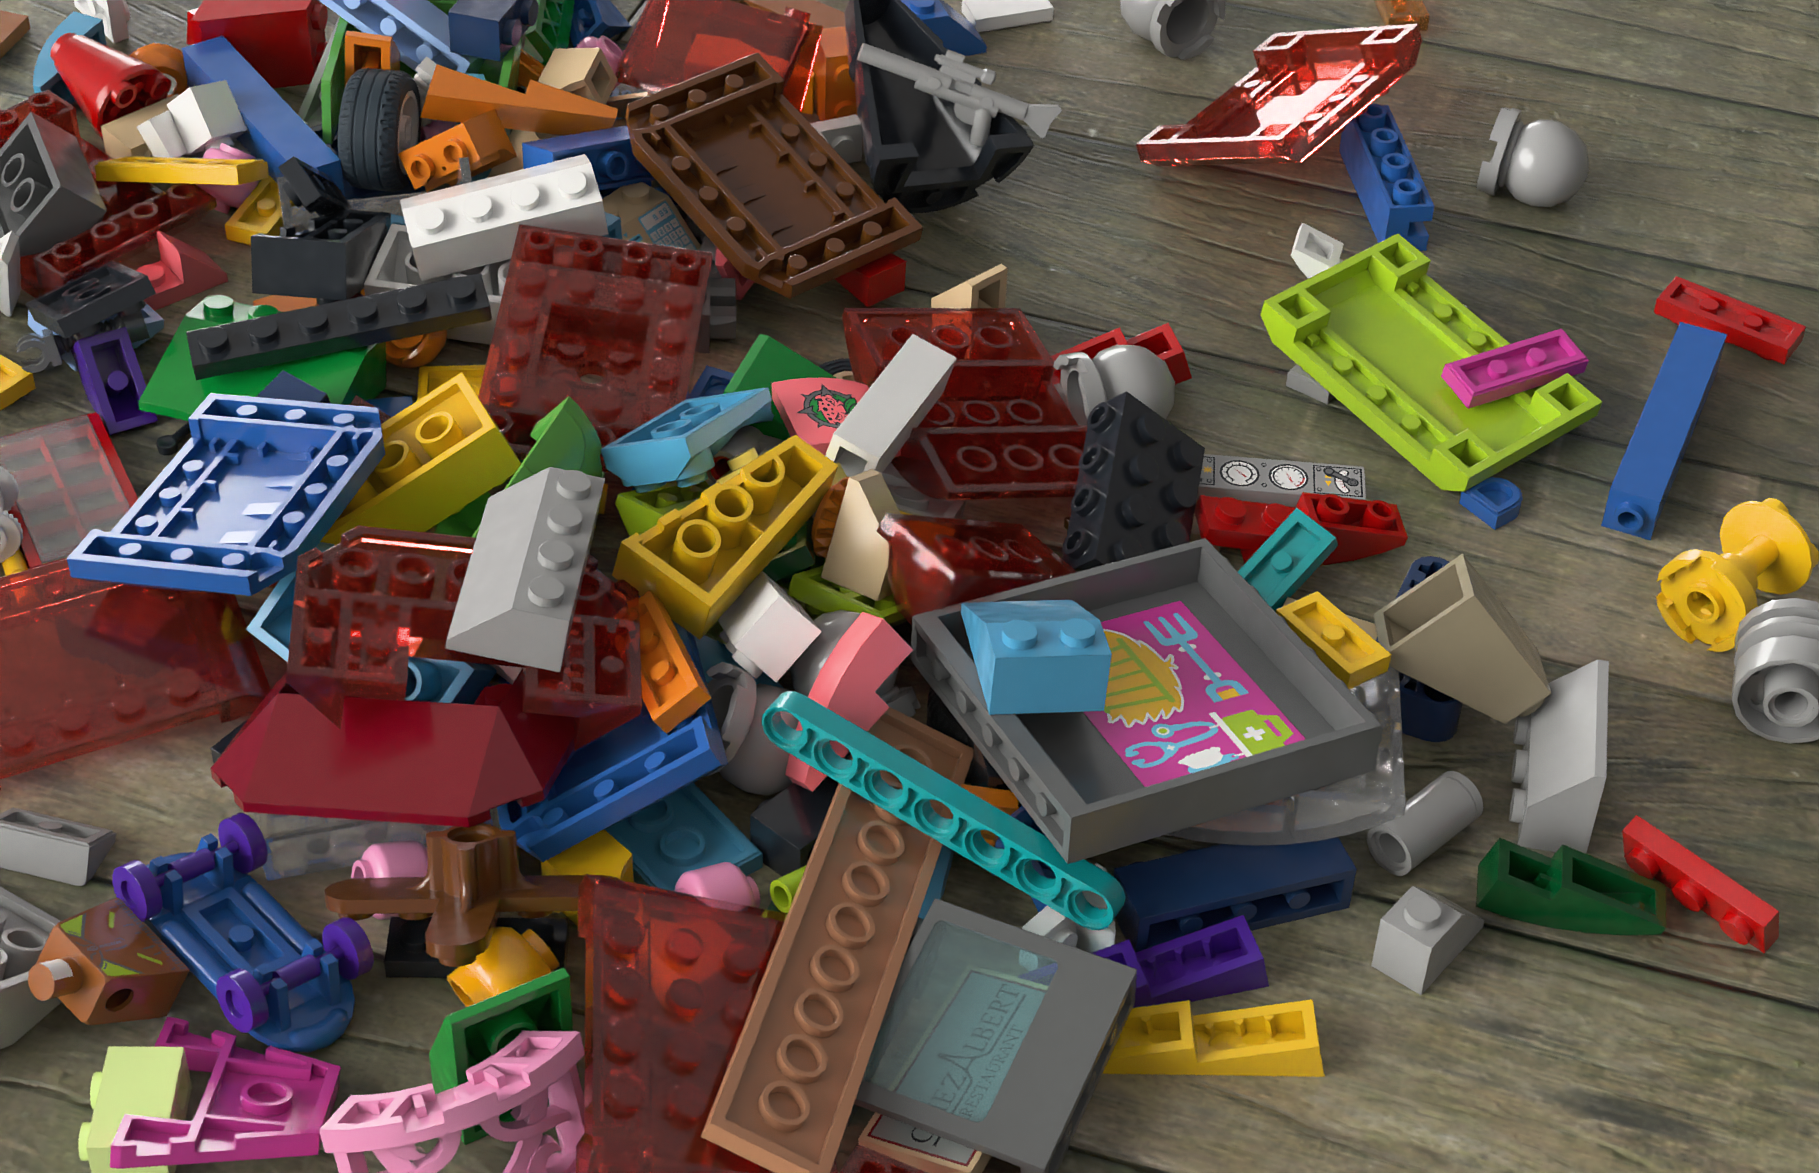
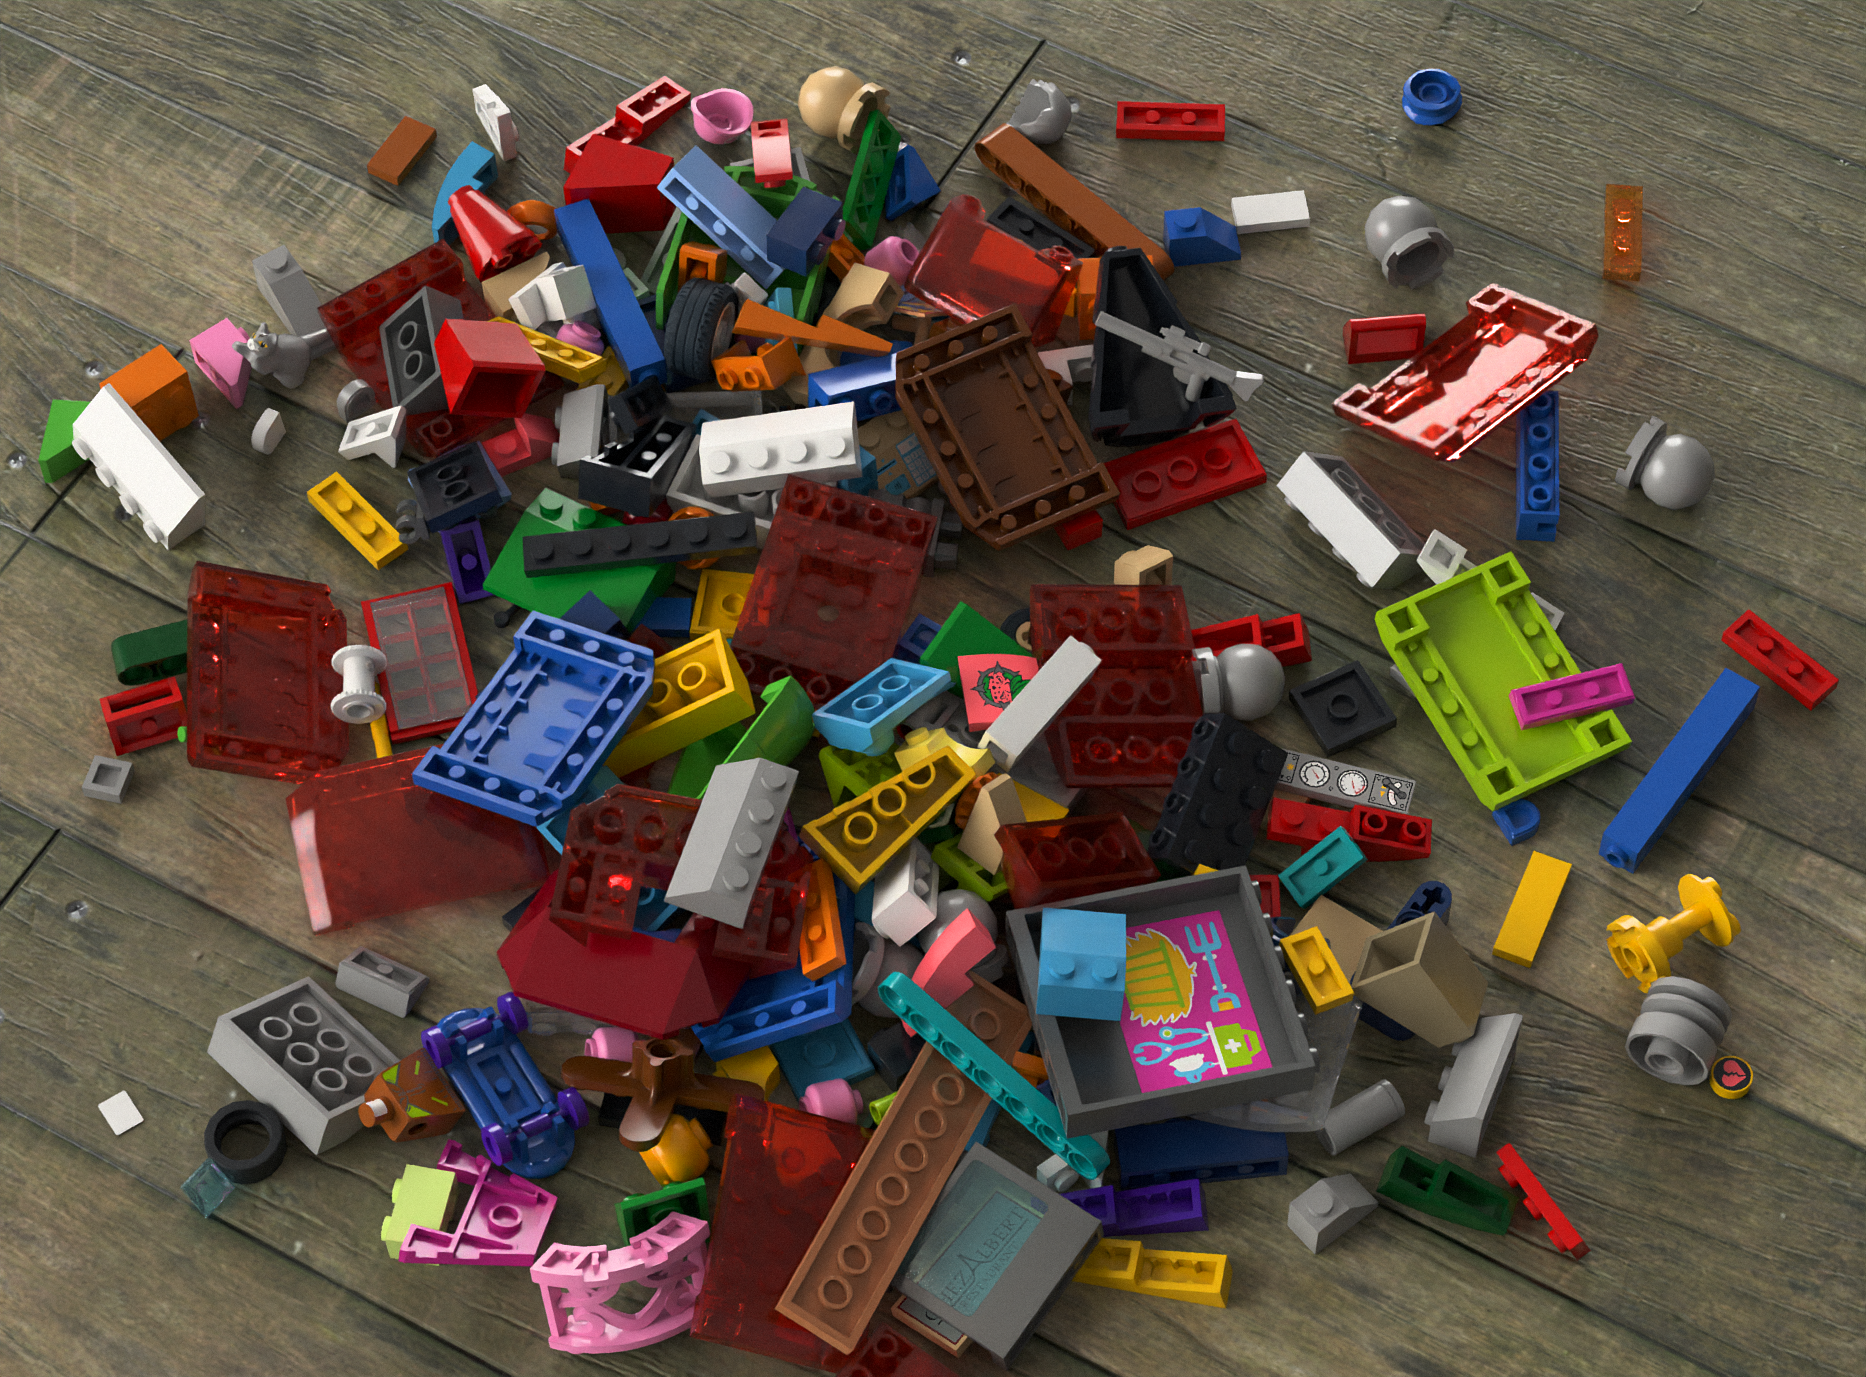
camera: 15 degrees right, 15 degrees up
none -> red slope [434,319,546,418]
none -> light grey slope [551,384,612,479]
none -> red tile [1104,418,1267,530]
none -> slope [1276,451,1426,589]
none -> black plate [1289,660,1397,758]
none -> red tile [1343,313,1426,364]
none -> yellow tile [1492,851,1572,969]

